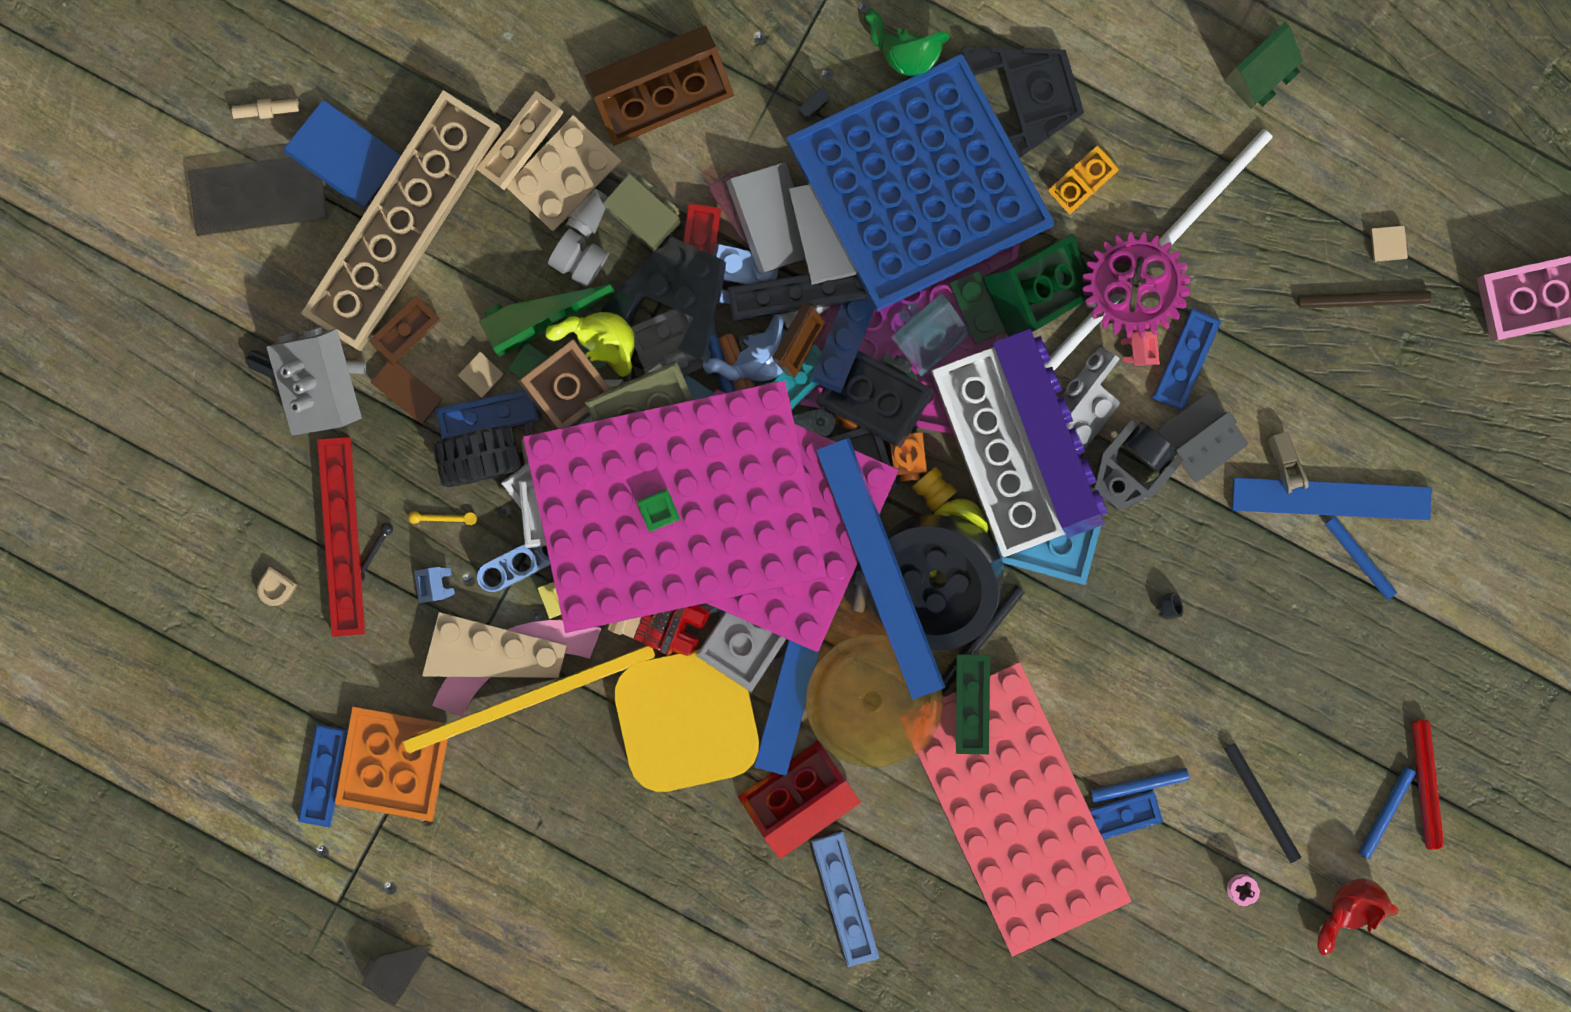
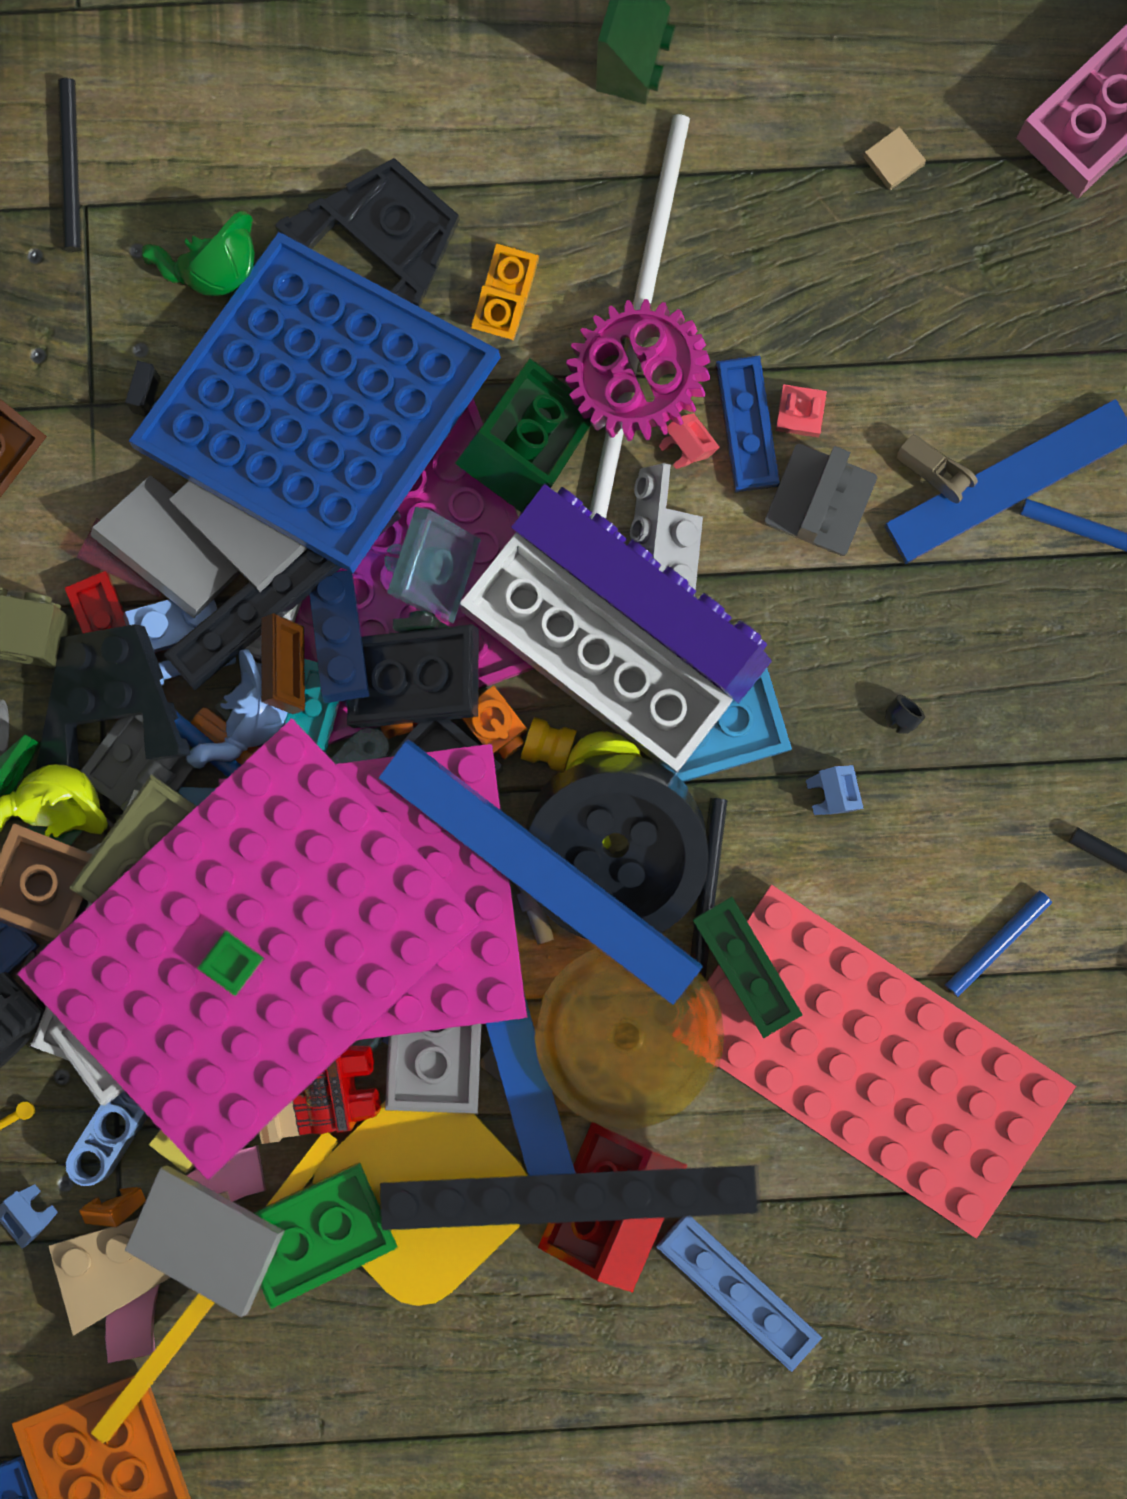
camera: 30 degrees left, 5 degrees down
dark green plate [949,271,1006,345] -> none
blue tile [1089,790,1163,840] -> none
dark grey piece [1092,420,1182,511] -> none
dark brown bar [1298,291,1431,309] -> none
none -> orange tile [79,1187,146,1227]
none -> light grey tile [125,1166,284,1317]
none -> green tile [253,1163,398,1309]
none -> black brick [380,1165,761,1230]
none -> coral tile [775,384,827,438]
none -> medium blue tile [806,765,864,815]

